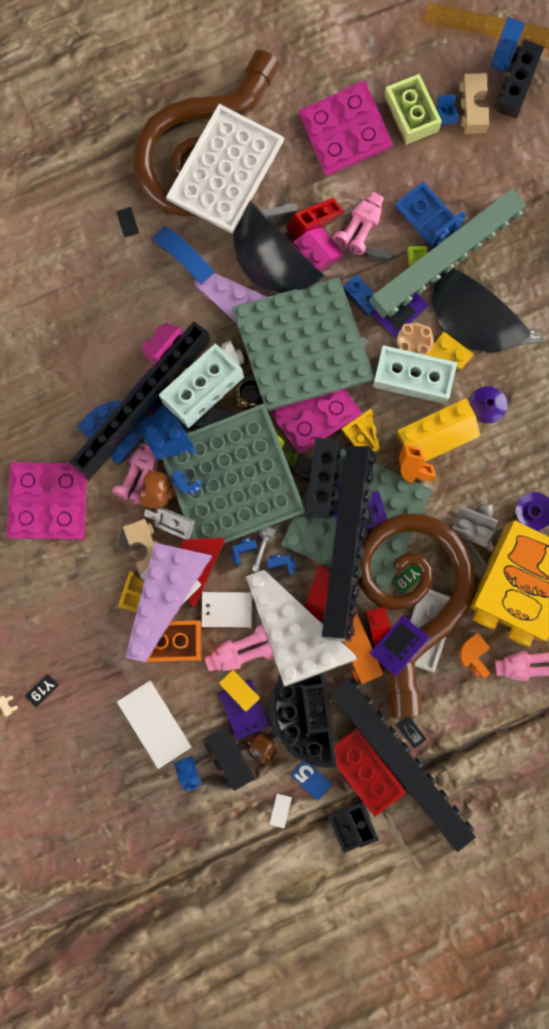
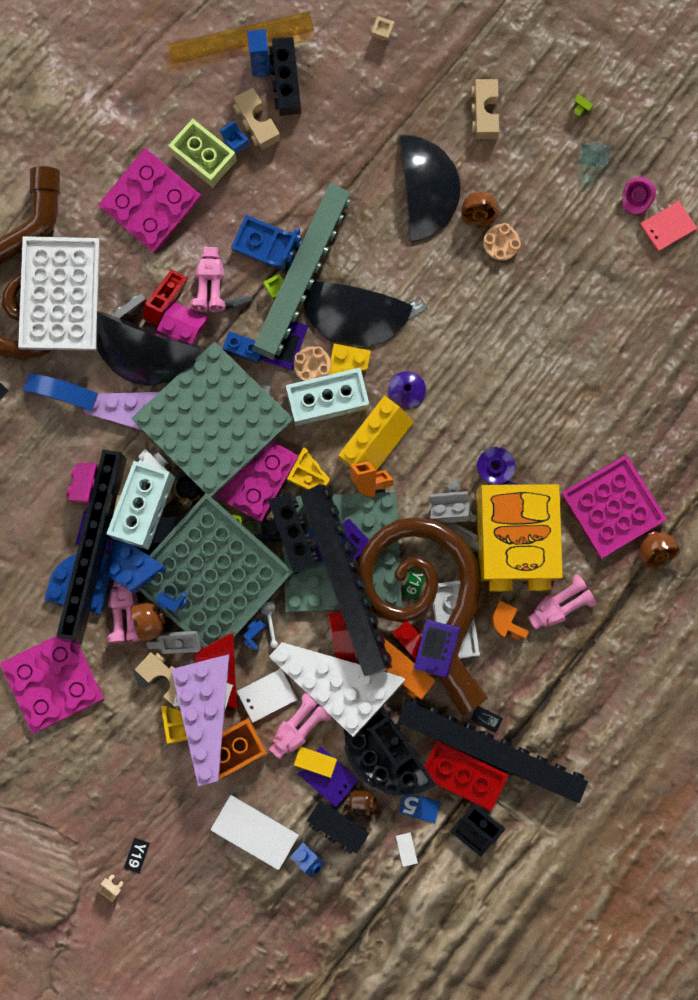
camera: 30 degrees left, 0 degrees up
blue bracket [267,554,296,576] -> none

